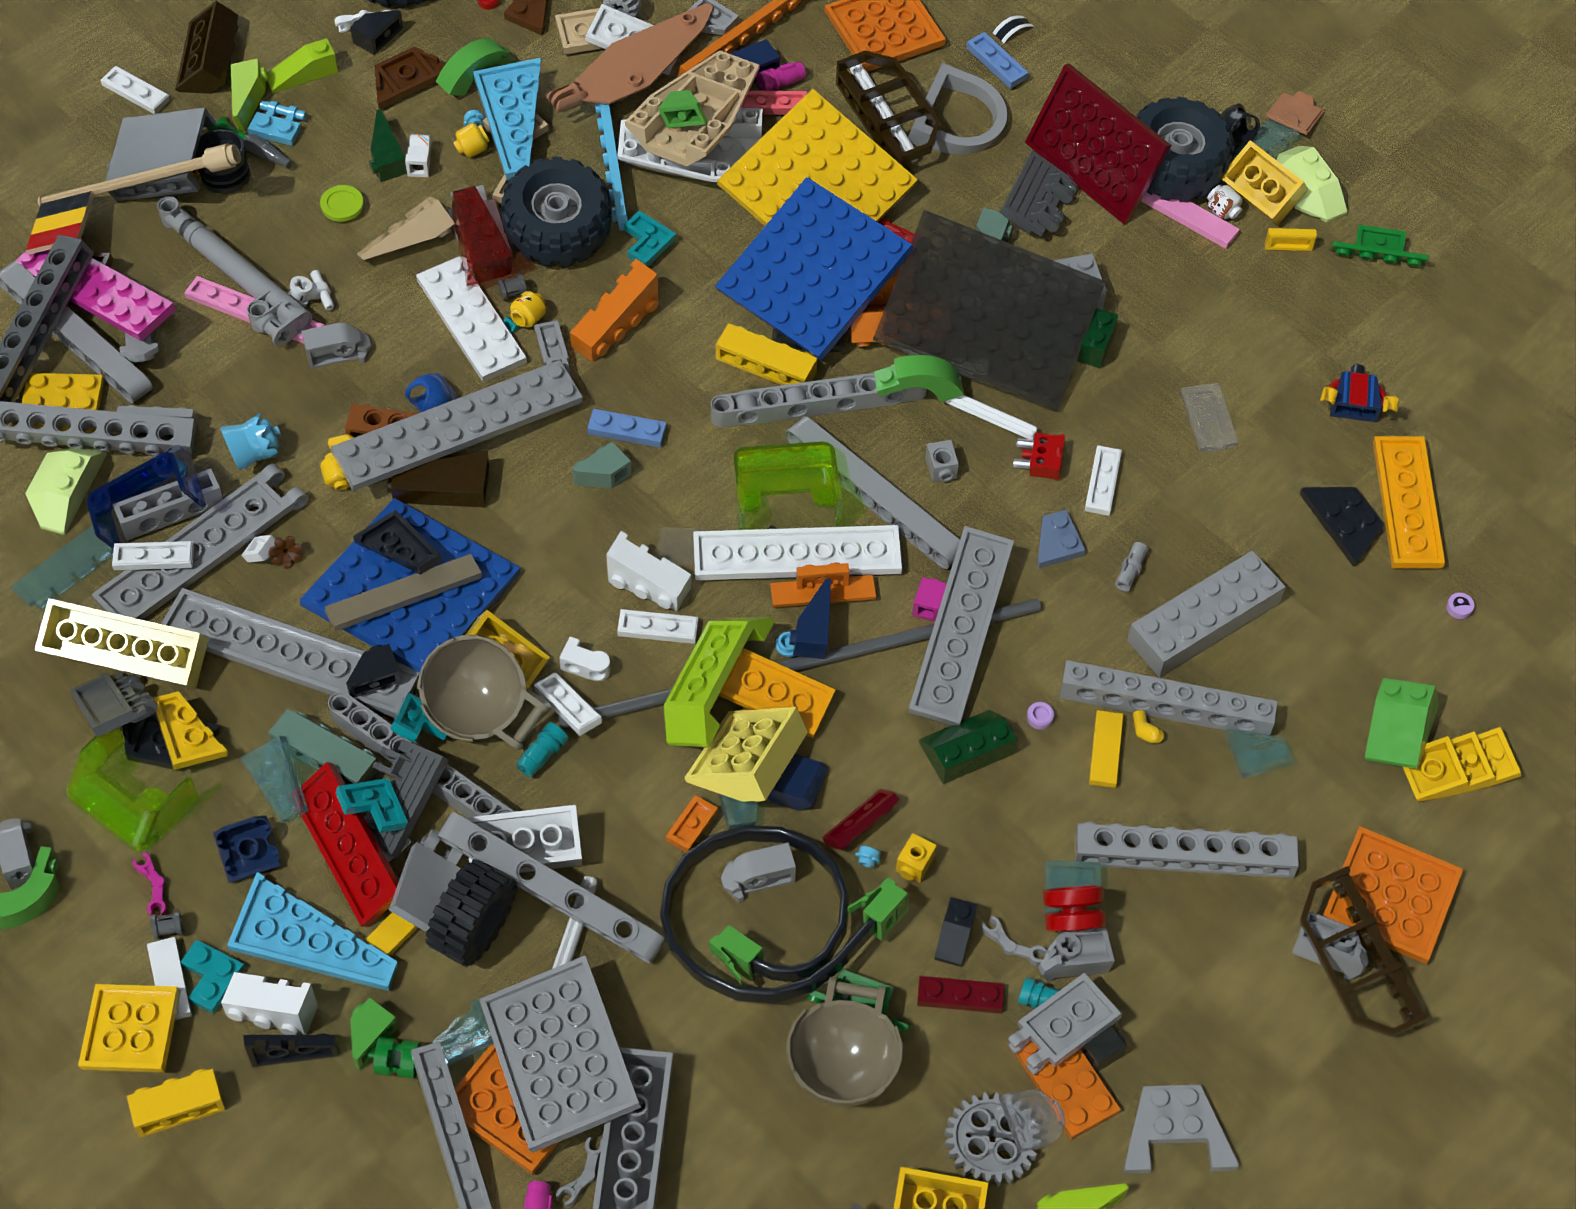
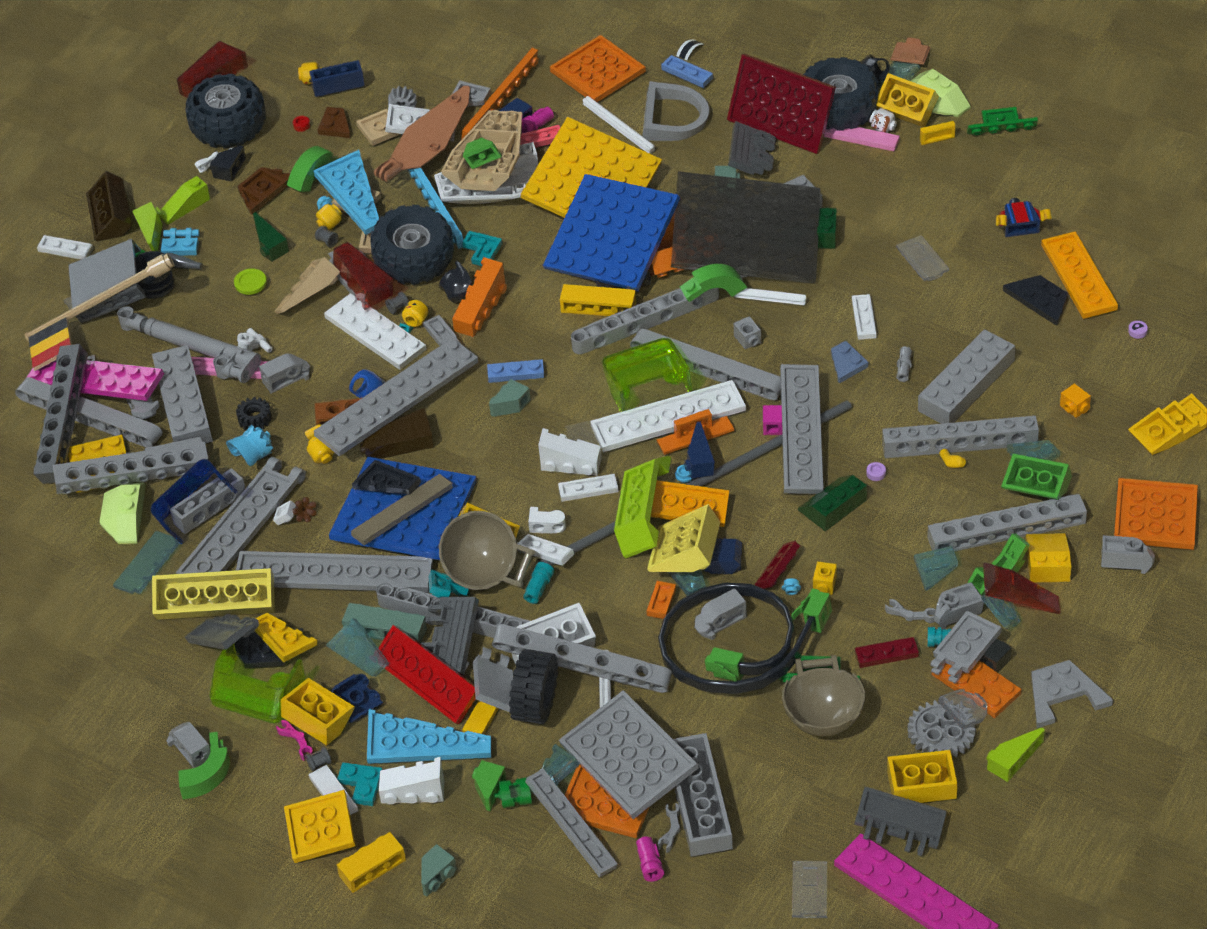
camera: 10 degrees left, 10 degrees down
white tile [112,541,194,570] -> none
black wing [243,1033,339,1067] -> none
teal plate [335,778,408,833] -> none
black slope [346,644,401,698] -> none
white leg [405,134,431,177] -> none
dark brown plate [836,50,941,172] -> none
black slope [934,897,978,967] -> none
red piece [1013,433,1065,481] -> none
red wheel [1042,885,1107,932] -> none
yellow tile [1089,710,1123,788] -> none
dark brown plate [1299,866,1429,1037] -> none
bright green slope [1365,678,1439,769] -> none
none -> light grey brick [152,345,213,443]
none -> black tyre [236,397,272,430]
none -> yellow slope [281,678,354,746]
none -> dark grey bush [315,226,339,247]
none -> sand green slope [421,844,457,897]
none -> black piece [439,261,472,303]
none -> bright green arch [968,533,1030,595]
none -> clear light blue wing [981,588,1020,629]
none -> clear red wedge [983,562,1060,614]
none -> bright green slope [1001,454,1072,499]
none -> yellow slope [1025,533,1071,583]
none -> light orange brick [1060,383,1091,418]

